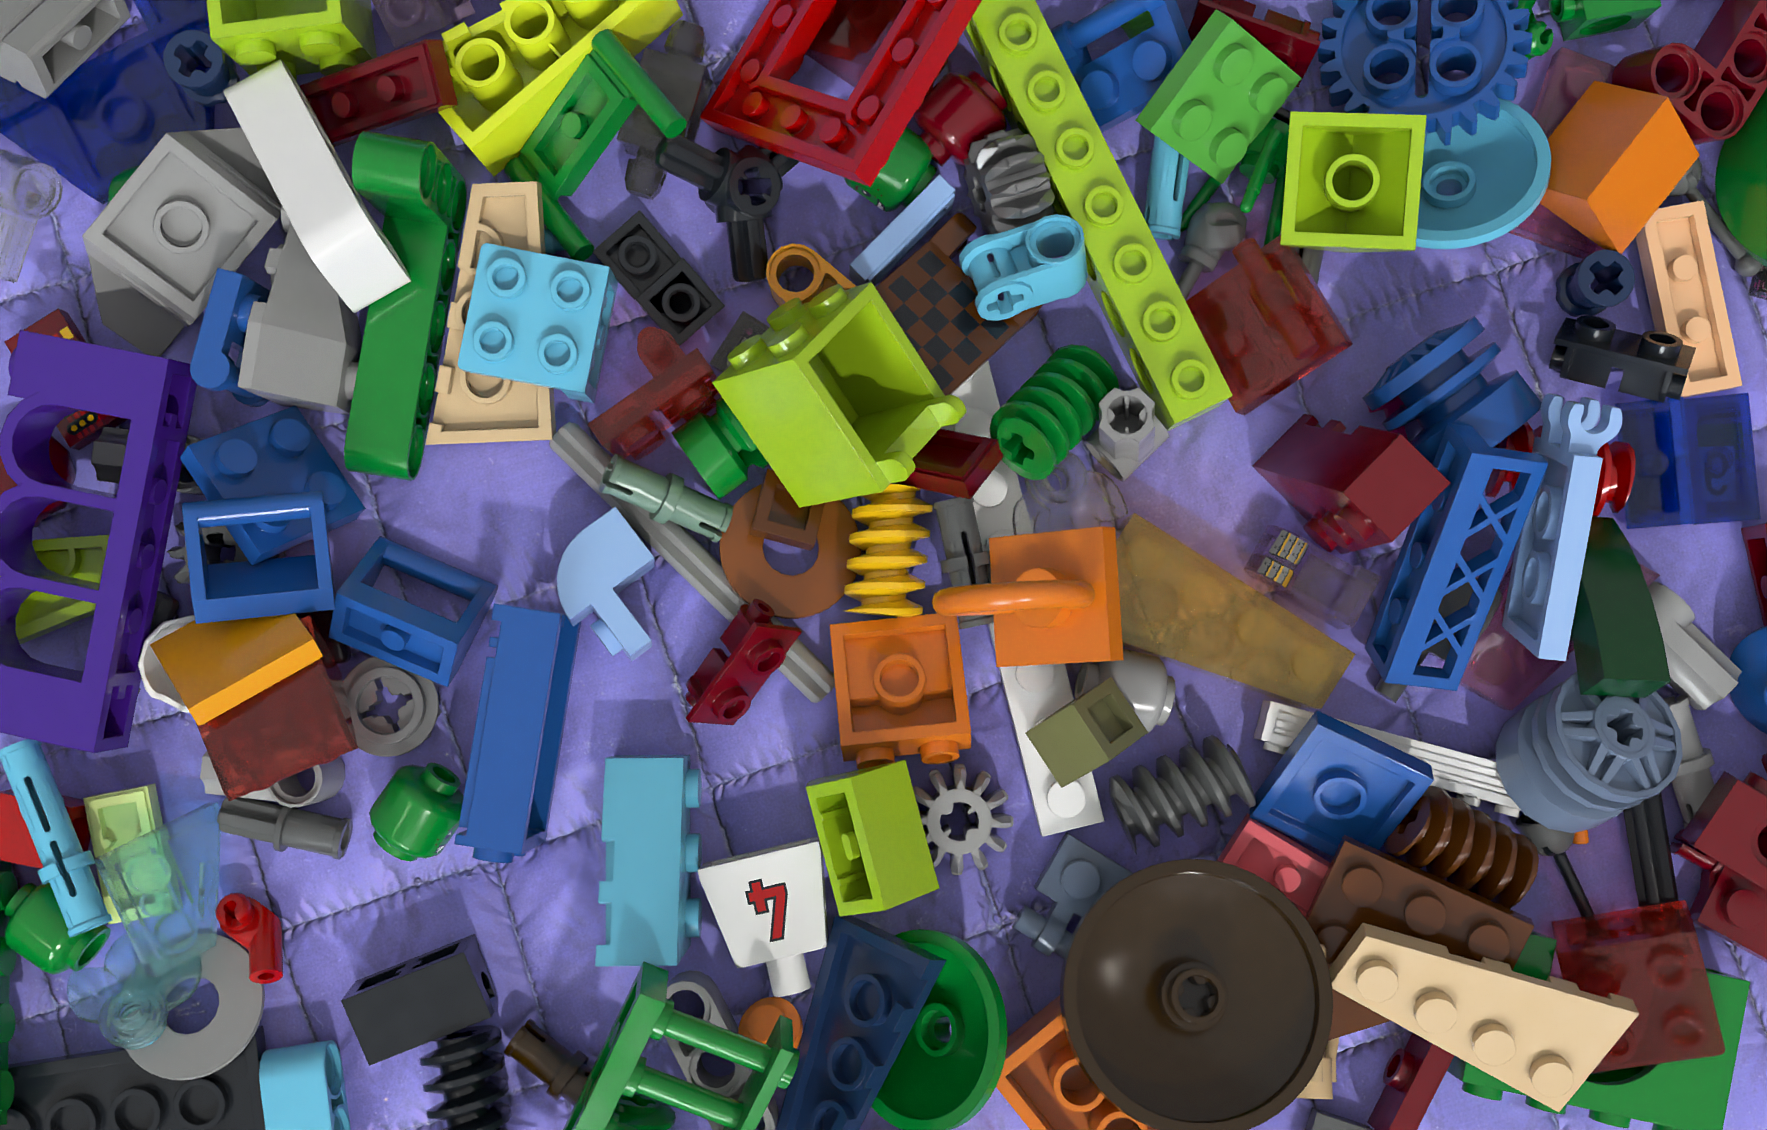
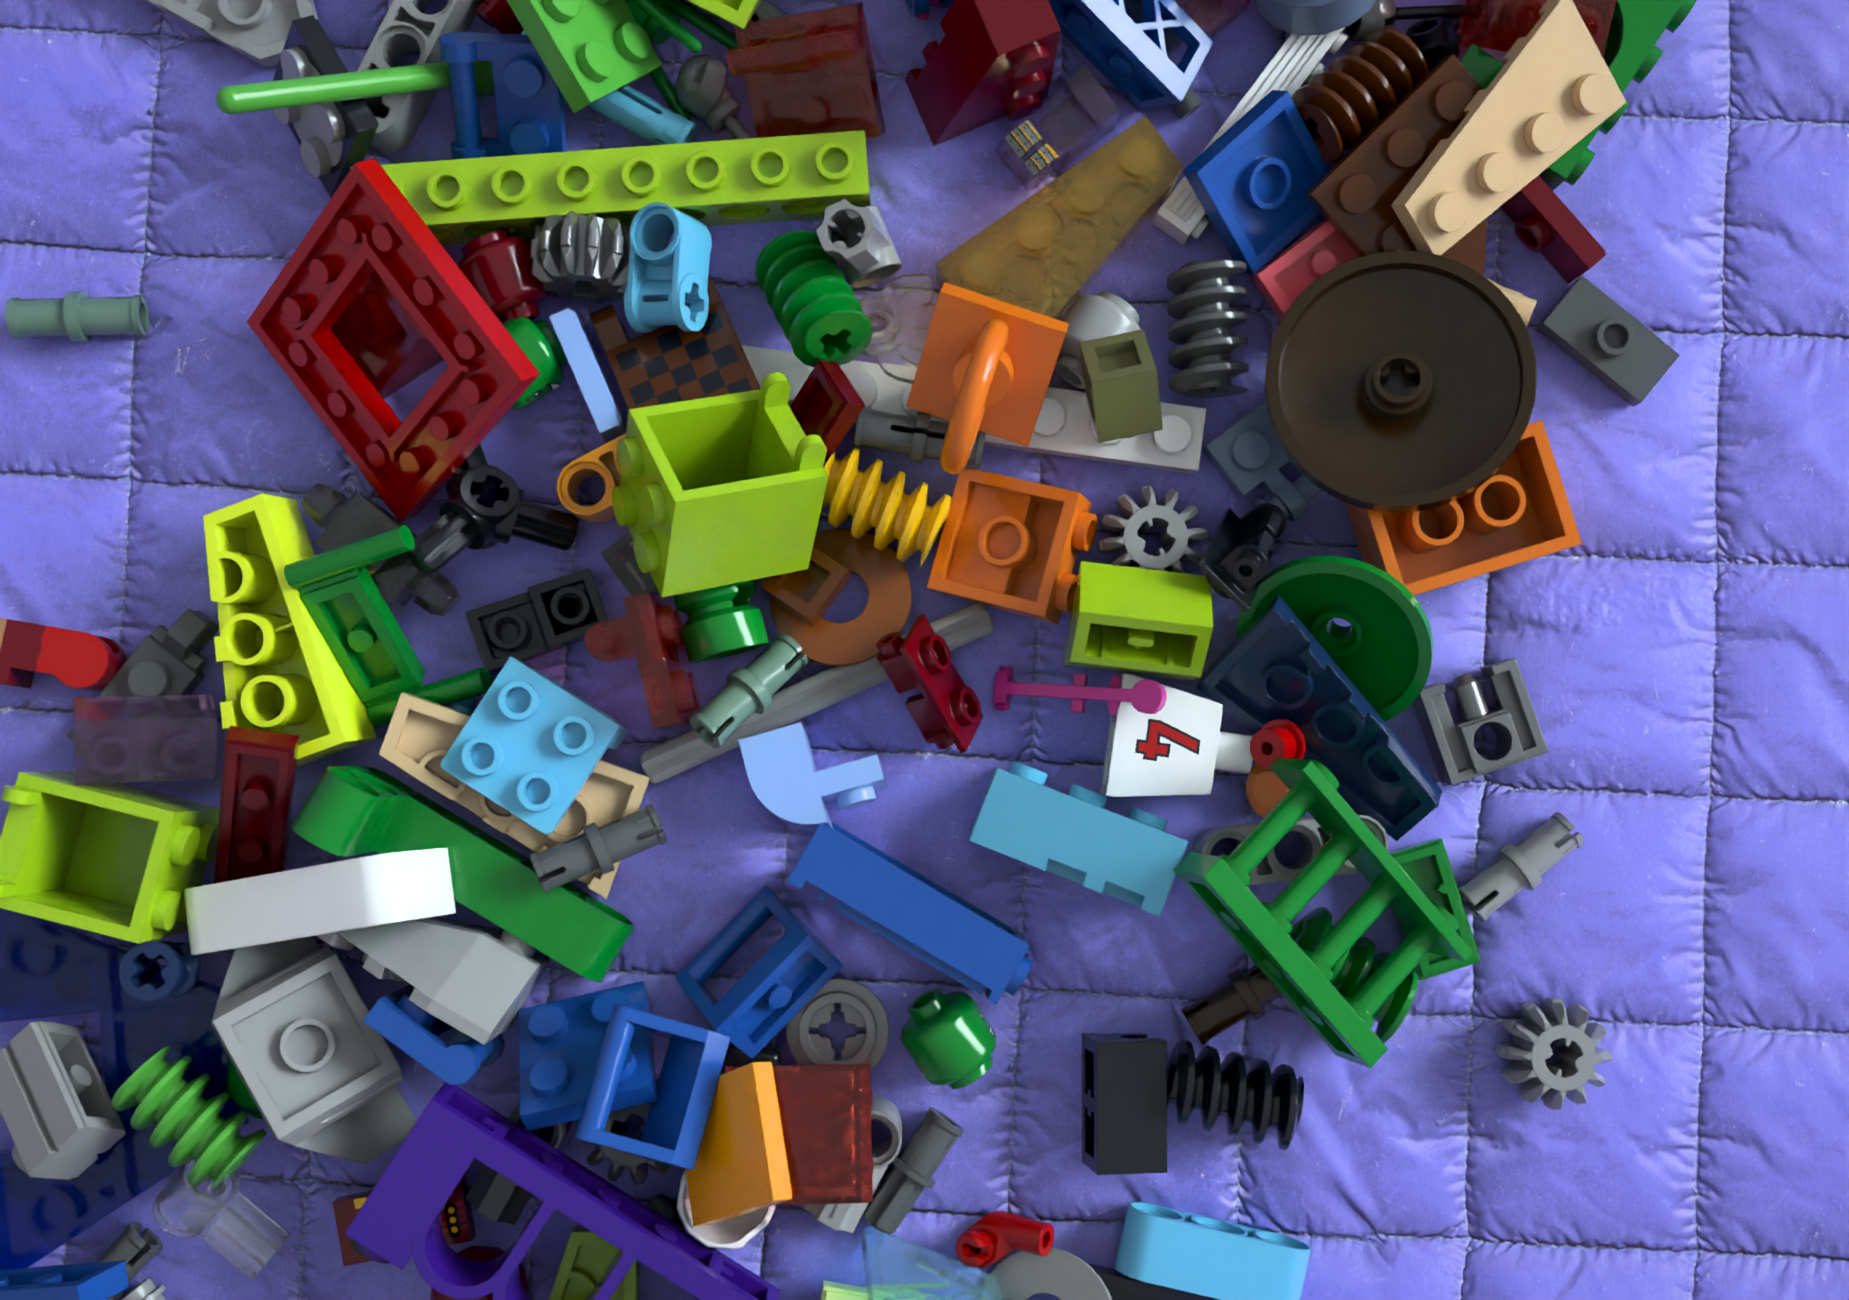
camera: 75 degrees left, 0 degrees up
none -> bright green piece [111,1045,267,1191]
none -> dark grey pin [529,804,667,894]
none -> dark pink piece [993,666,1167,716]
none -> black hinge [1199,503,1286,612]
none -> red piece [1250,719,1306,768]
none -> black plate [1406,17,1461,73]

